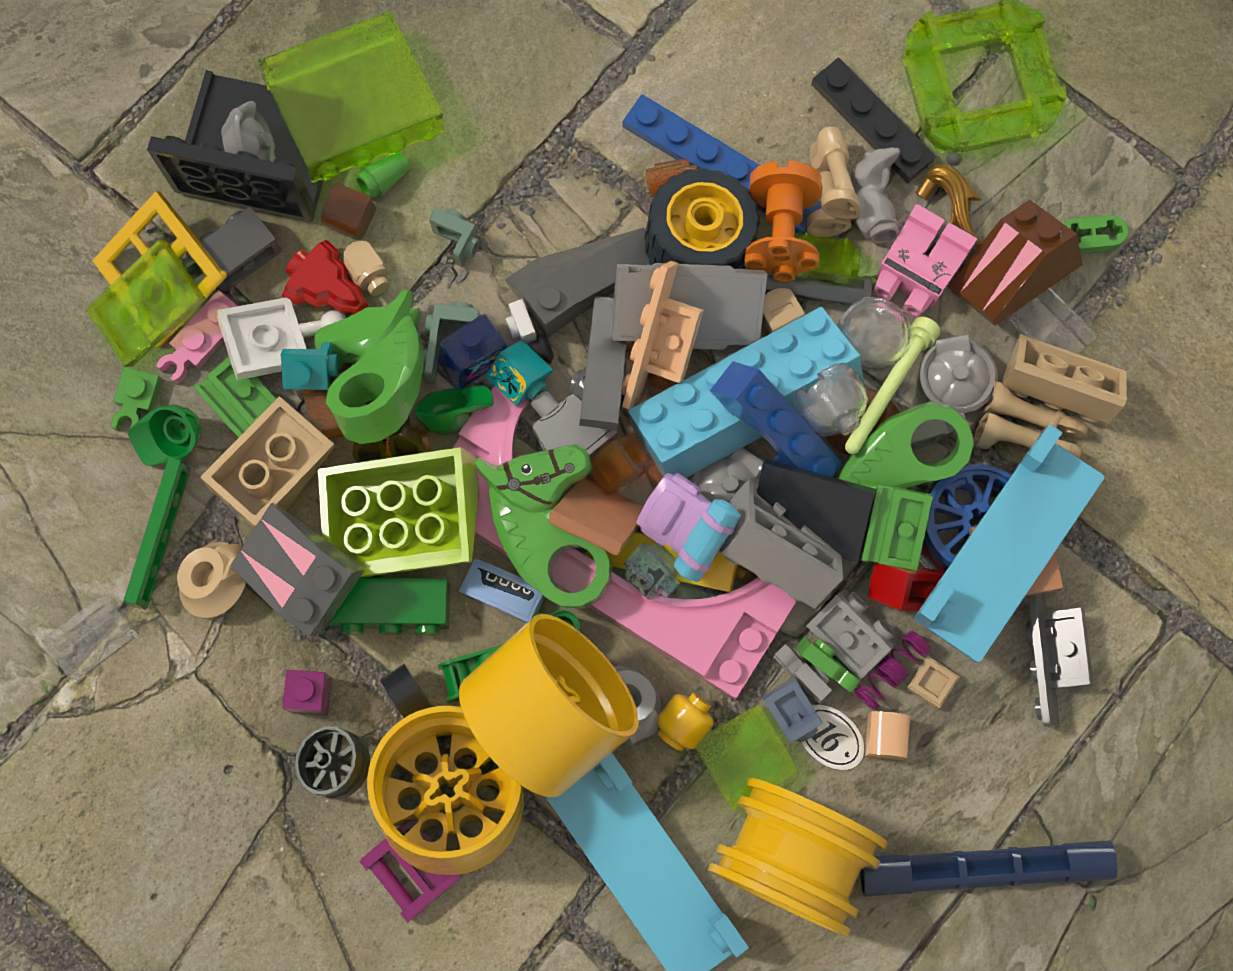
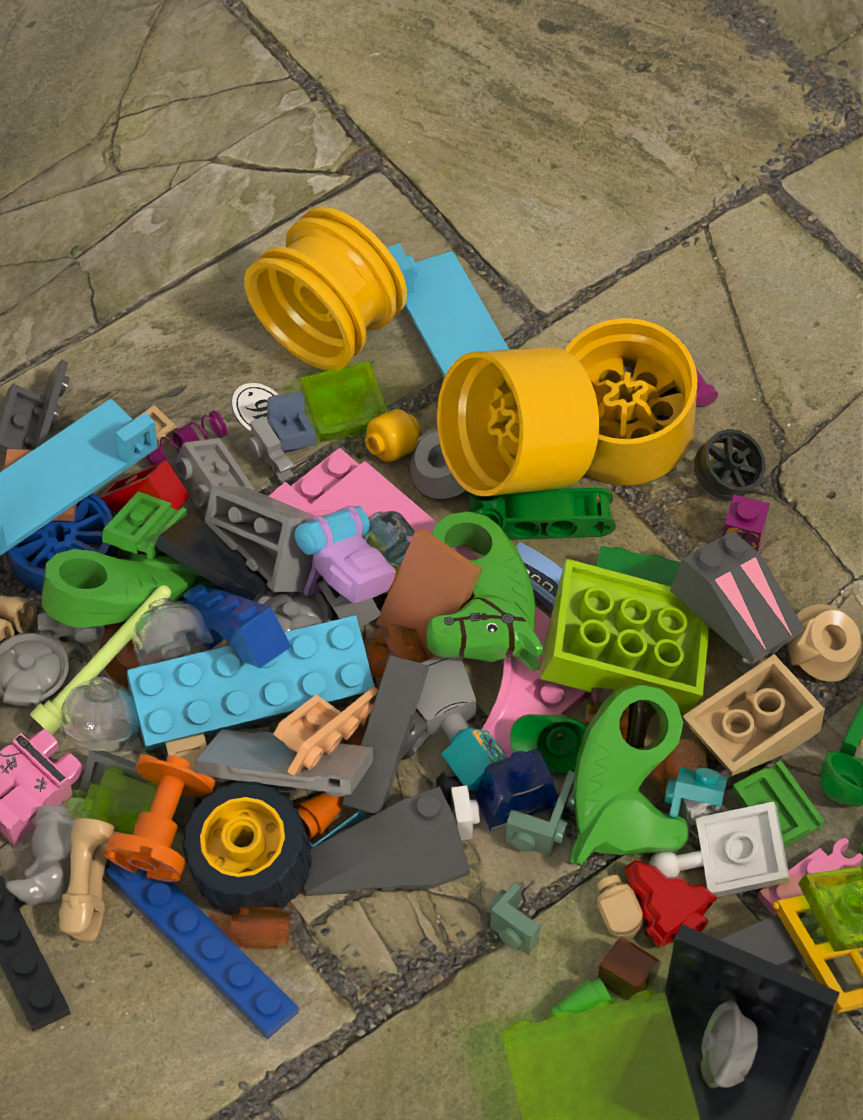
camera: 170 degrees left, 20 degrees down
black piece [380,663,431,718] -> none
bright green plate [796,636,860,693] -> none
dark blue piece [860,840,1117,897] -> none
light nougat piece [865,711,910,760] -> none

